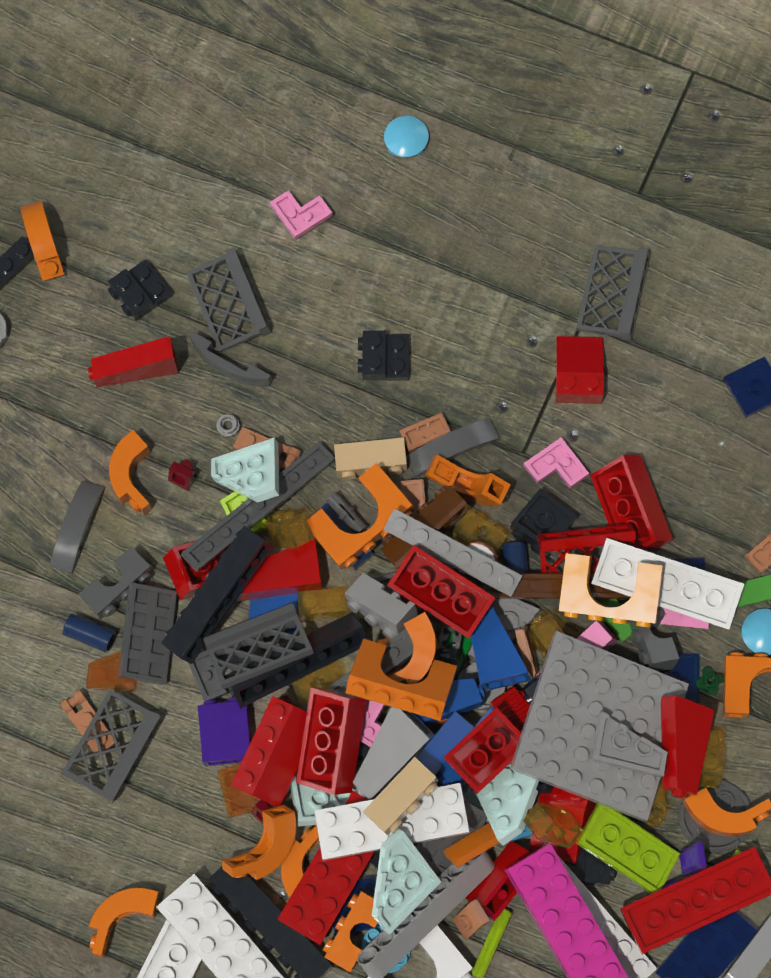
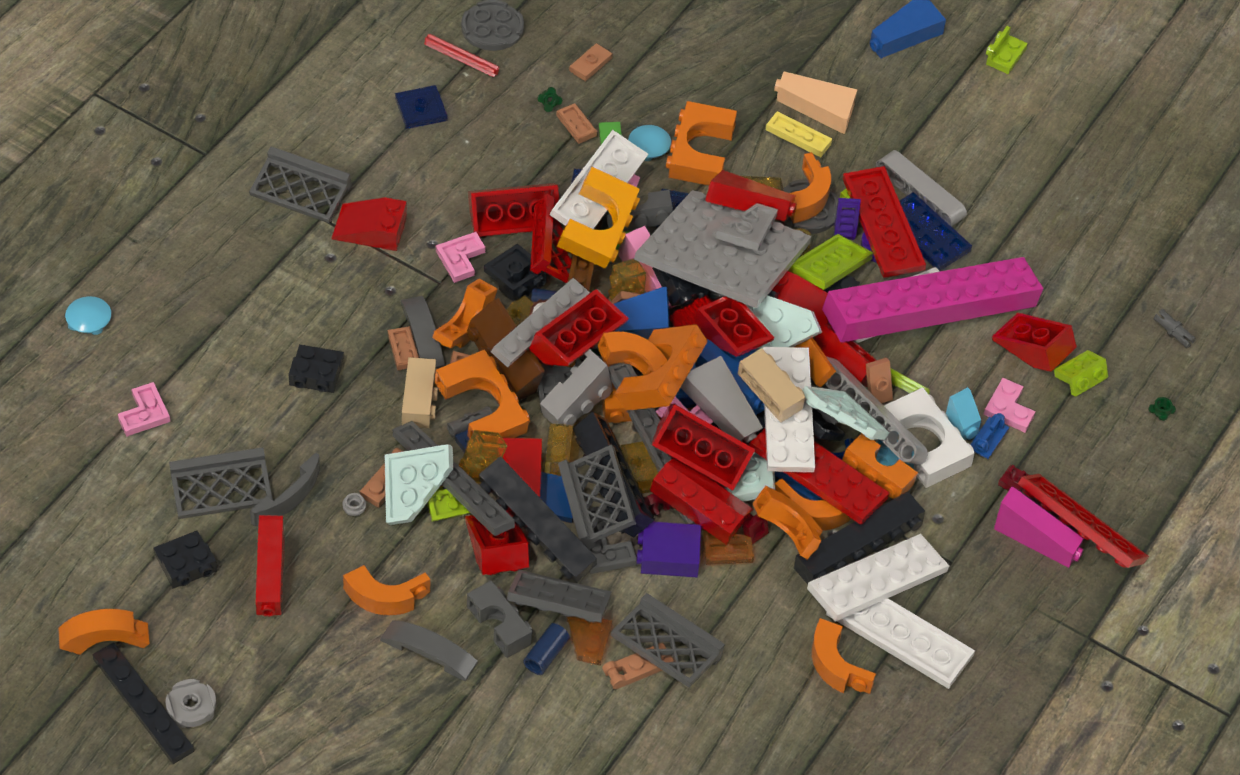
camera: 90 degrees left, 20 degrees down
dark red tile [168,459,194,491] -> none
clear yellow brick [523,802,584,848] -> none
dark green plate [696,667,724,696] -> none

